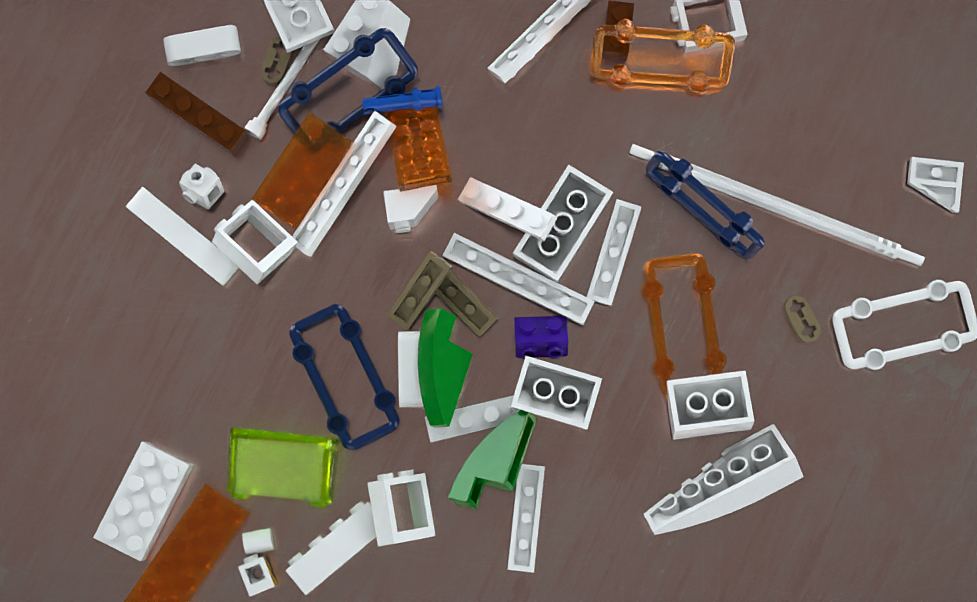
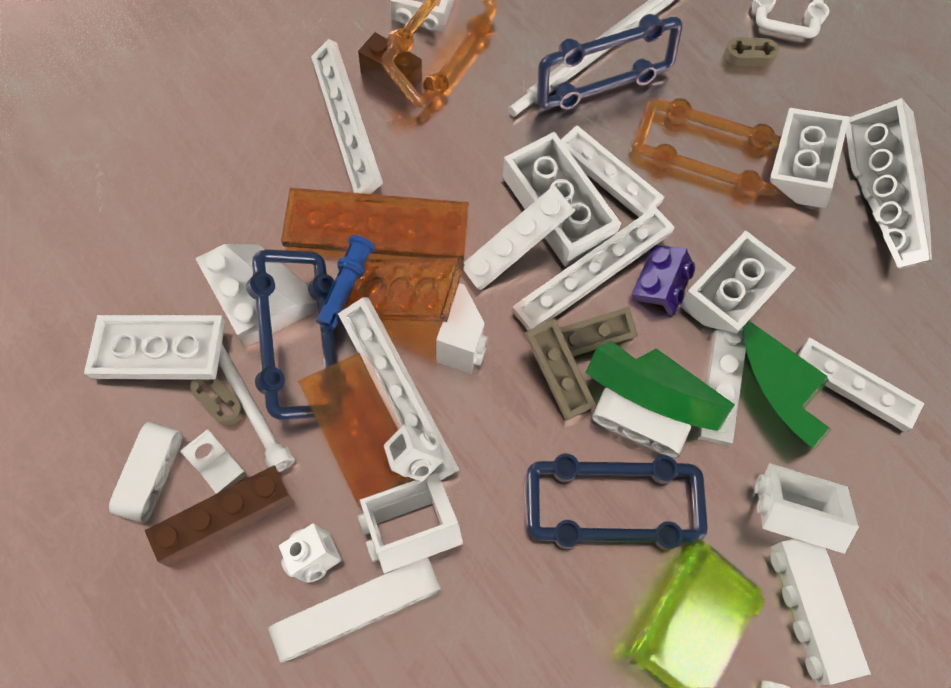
camera: 70 degrees left, 15 degrees down
none -> white bracket [181,429,246,494]
none -> clear orange plate [281,188,469,261]
none -> white brick [383,424,444,482]

